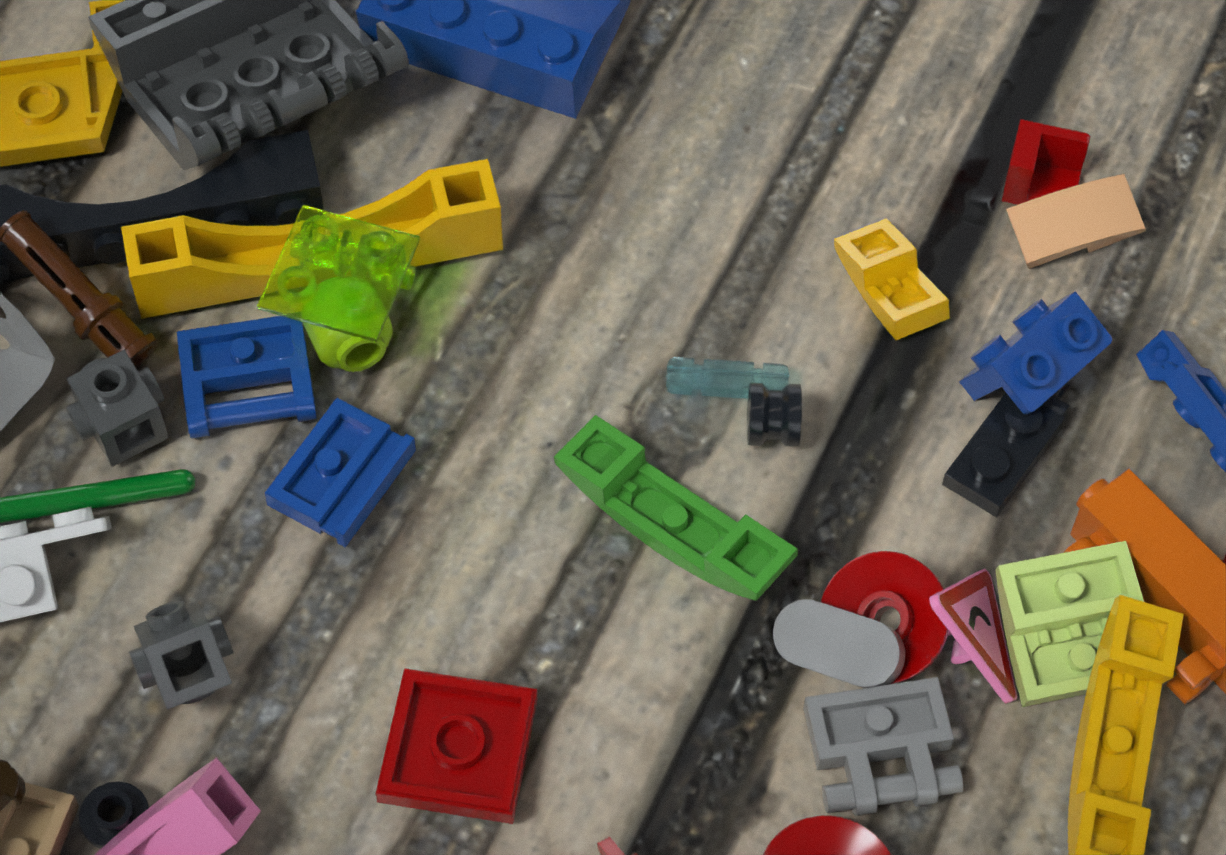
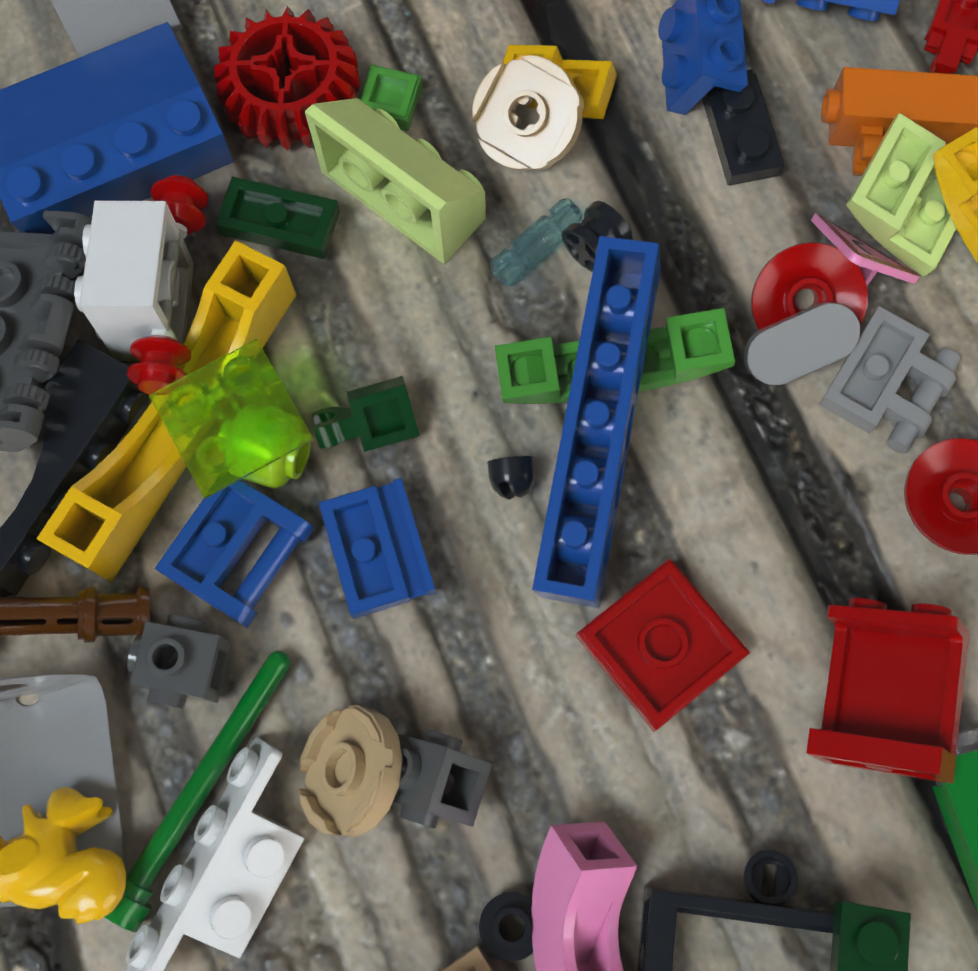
camera: 45 degrees left, 15 degrees up
none -> white brick [74,175,208,396]
none -> red gear [214,6,361,151]
none -> dark green plate [215,176,340,259]
none -> tan tile [299,705,403,837]
none -> yellowish green slope [305,98,486,265]
none -> dark green plate [311,376,420,452]
none -> bright green tile [359,64,423,131]
none -> plate [472,55,584,171]
none -> black hinge [487,456,535,500]
none -> blue brick [532,236,661,609]

